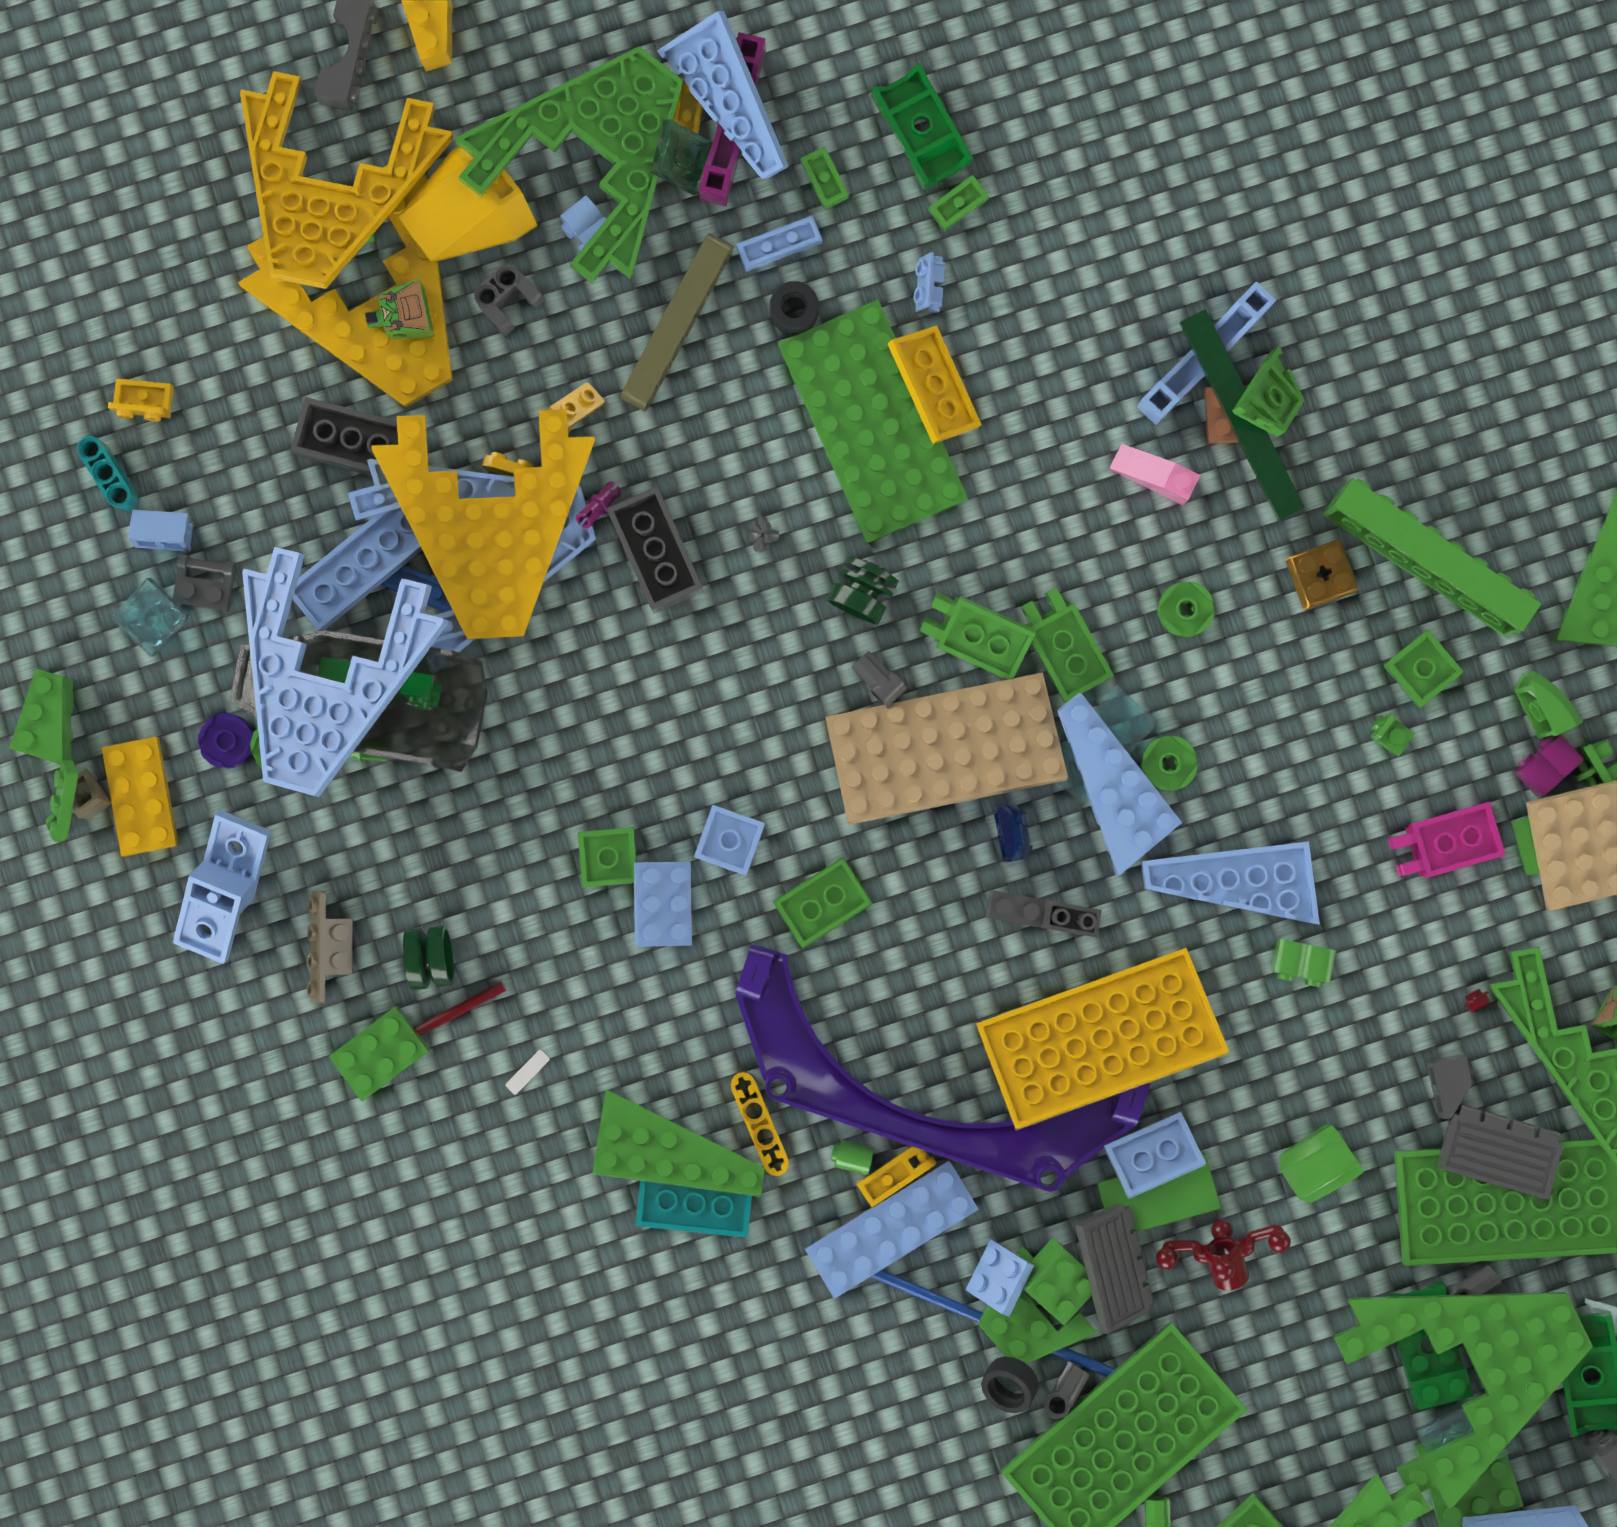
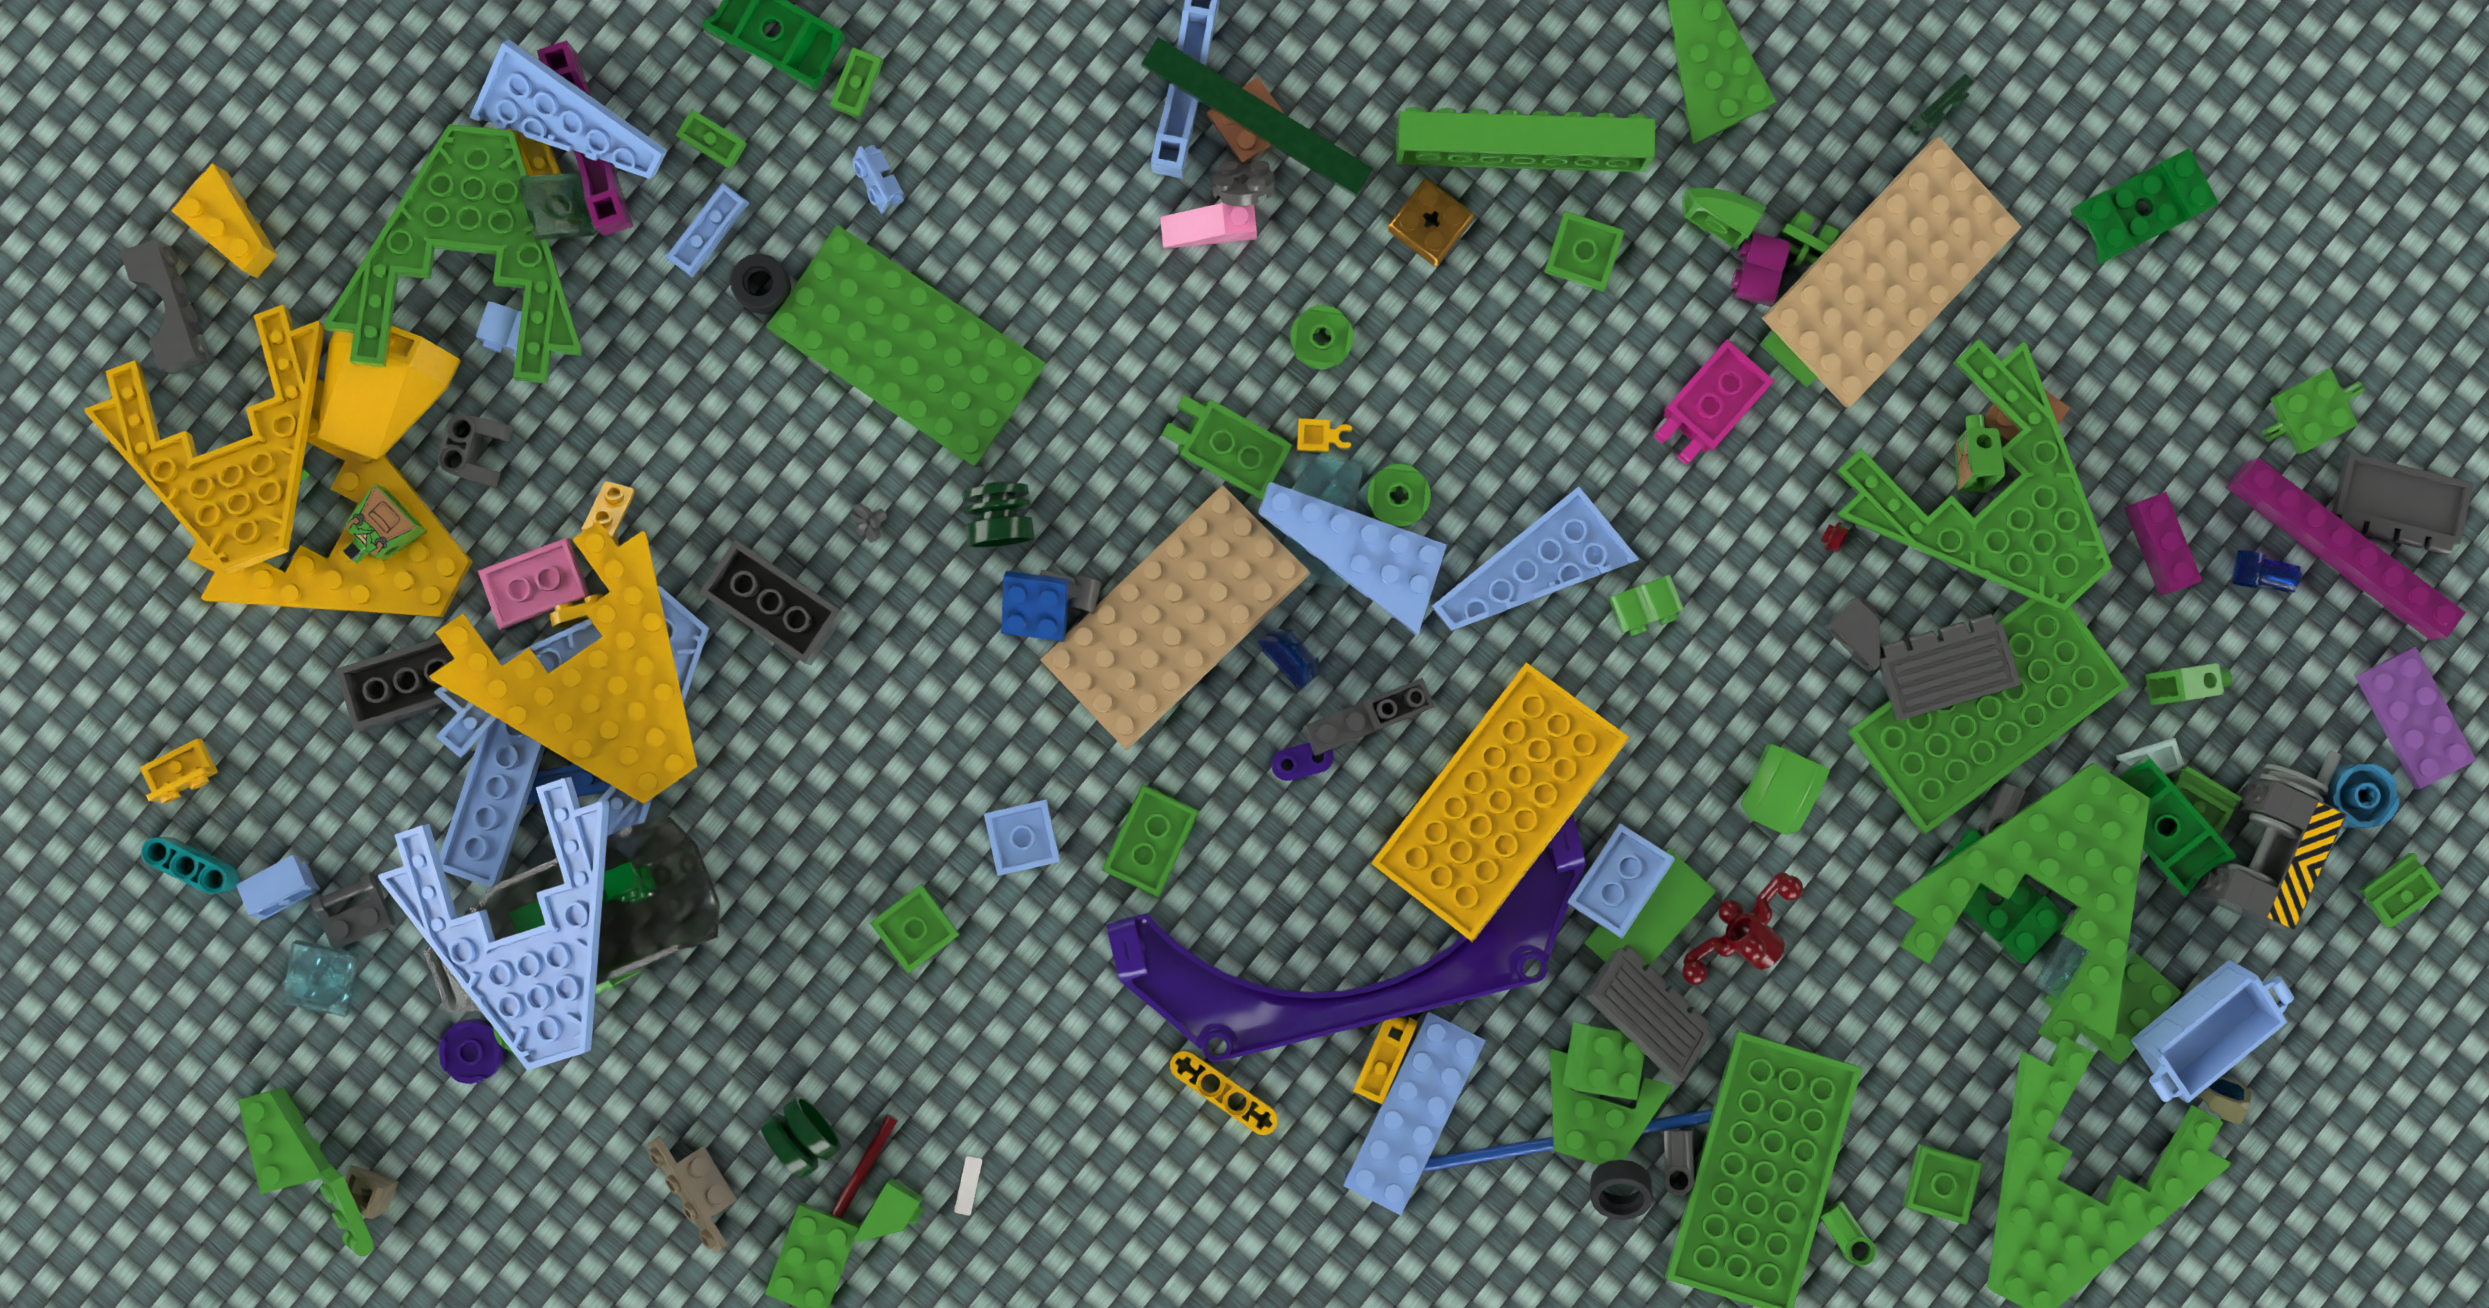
camera: 30 degrees left, 0 degrees up
yellow plate [101,737,179,857] -> none
light blue bracket [173,810,272,964] -> none
magenta pin [576,481,622,528] -> none
bright green wing [593,1089,765,1197] -> none
olive beam [620,233,734,412] -> none
light blue plate [634,862,692,947] -> none
teal plate [636,1181,752,1238] -> none
bright green brick [830,1140,874,1175] -> none
yellow plate [888,325,982,444] -> none
bright green tile [920,592,1036,680] -> none
light blue plate [966,1239,1034,1317] -> none
bright green wing [1232,346,1305,437] -> none
bright green bracket [1370,713,1415,757] -> none
none -> bright pink tile [478,538,590,630]
none -> bright green slope [854,1178,924,1242]
none -> blue plate [1001,571,1069,642]
none -> dark grey plate [1211,161,1275,206]
none -> dark purple plate [1271,743,1334,781]
none -> yellow plate [1297,418,1352,453]

